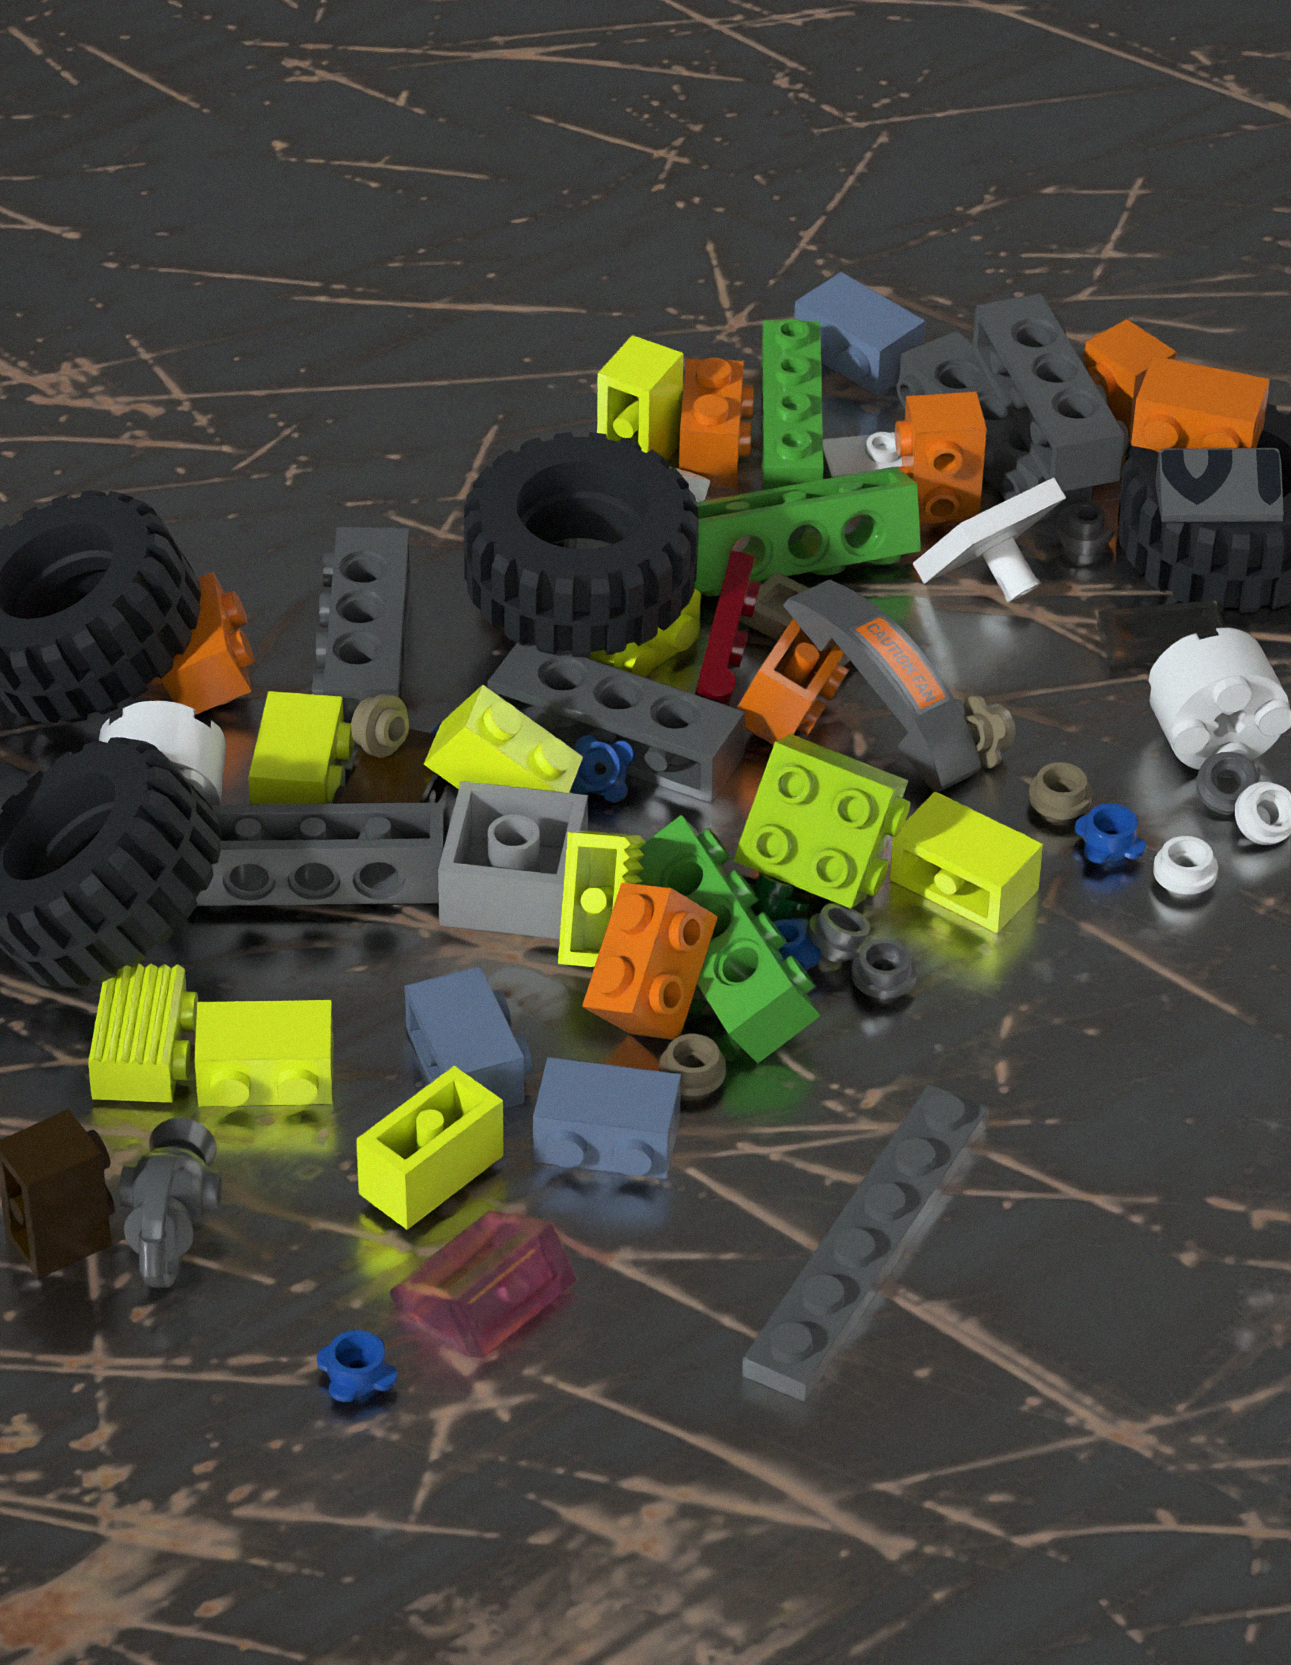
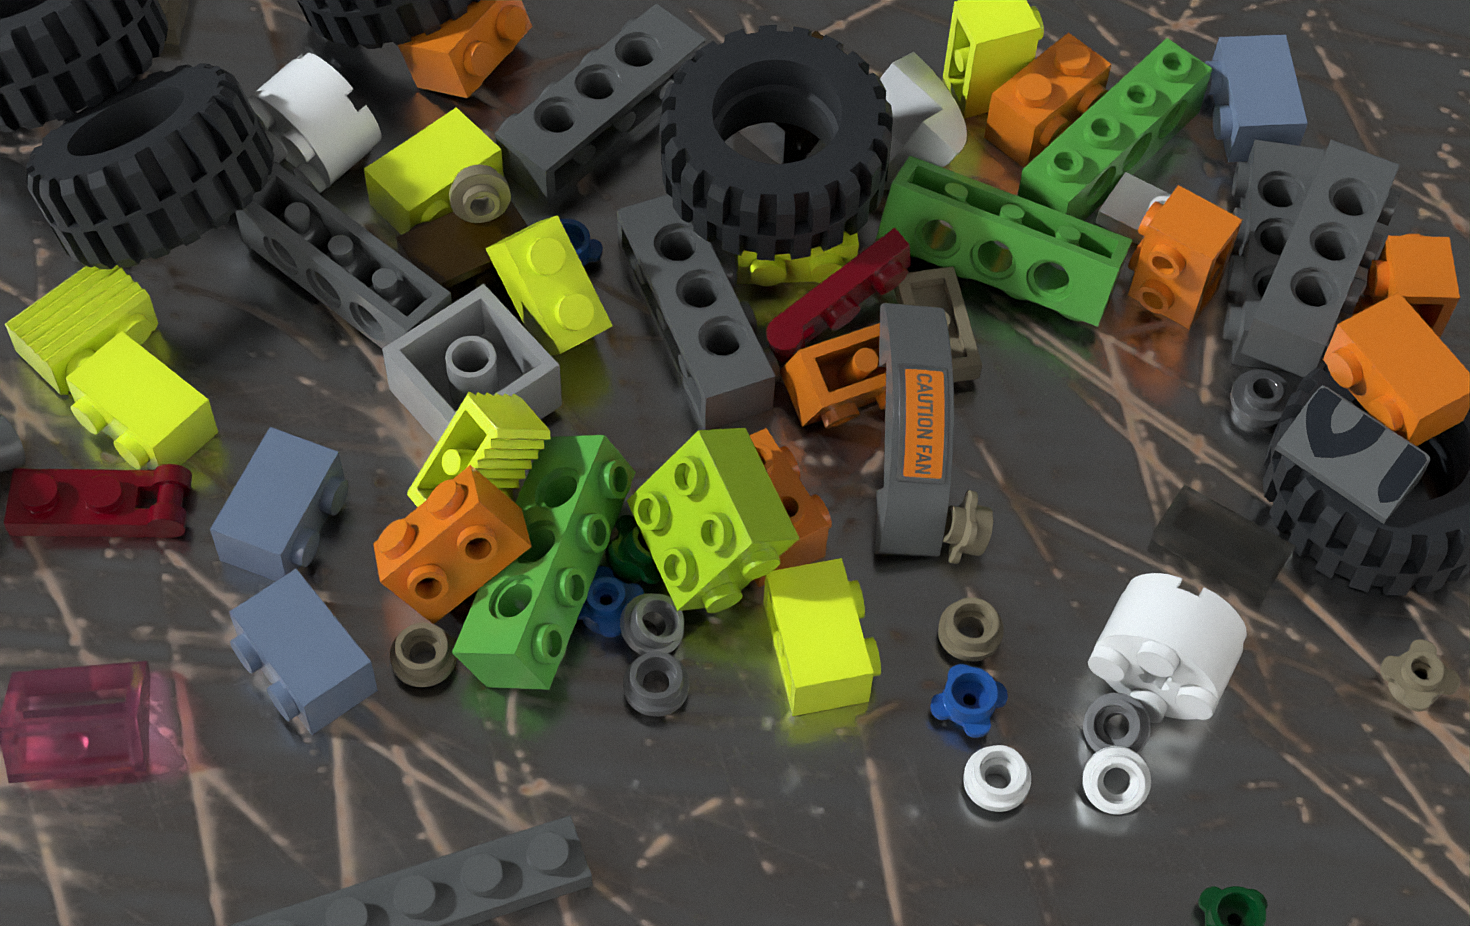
camera: 40 degrees right, 15 degrees up
neon yellow brick [356,1066,504,1230] -> none
blue plate [571,735,635,803] -> none
white tile [912,477,1066,603] -> none
none -> dark red plate [4,464,192,538]

